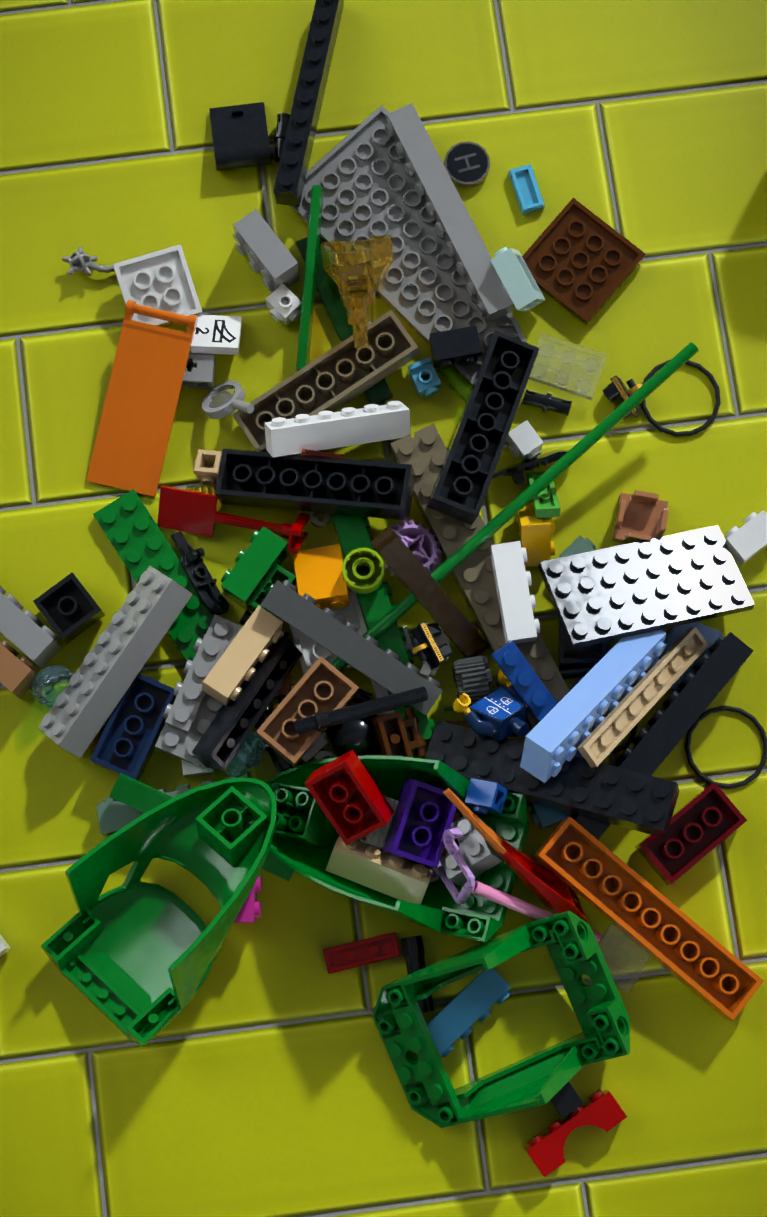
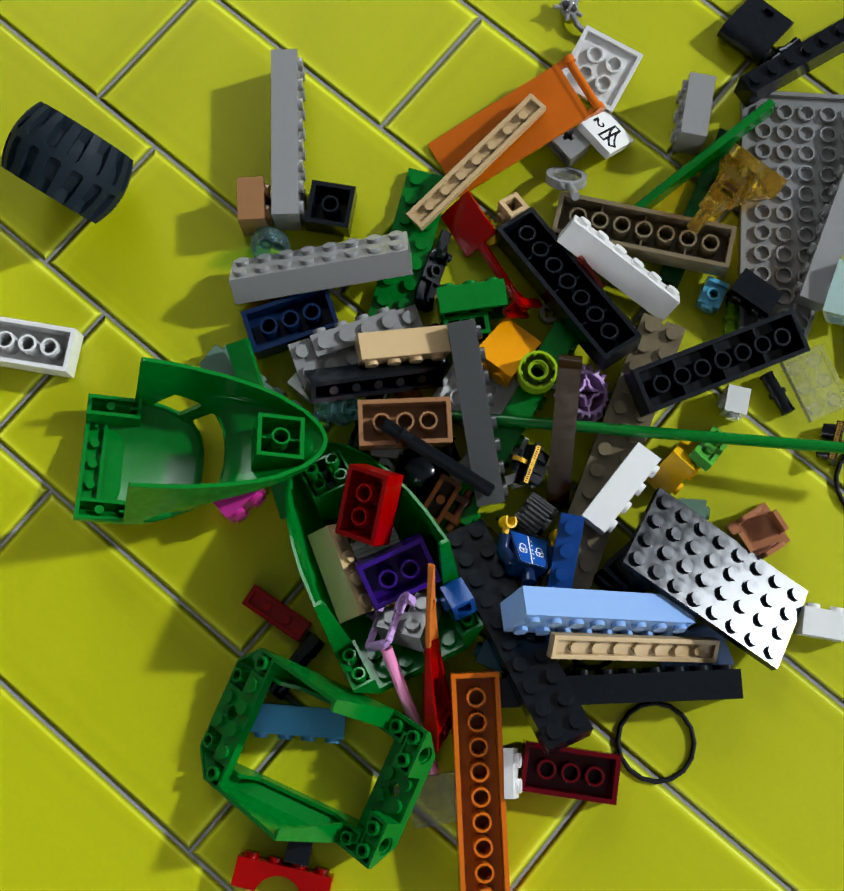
camera: 50 degrees right, 0 degrees up
white brick [266,283,302,326] -> none
black piece [492,450,569,485] -> none
none -> tan plate [406,93,546,231]
none -> white plate [503,748,522,799]

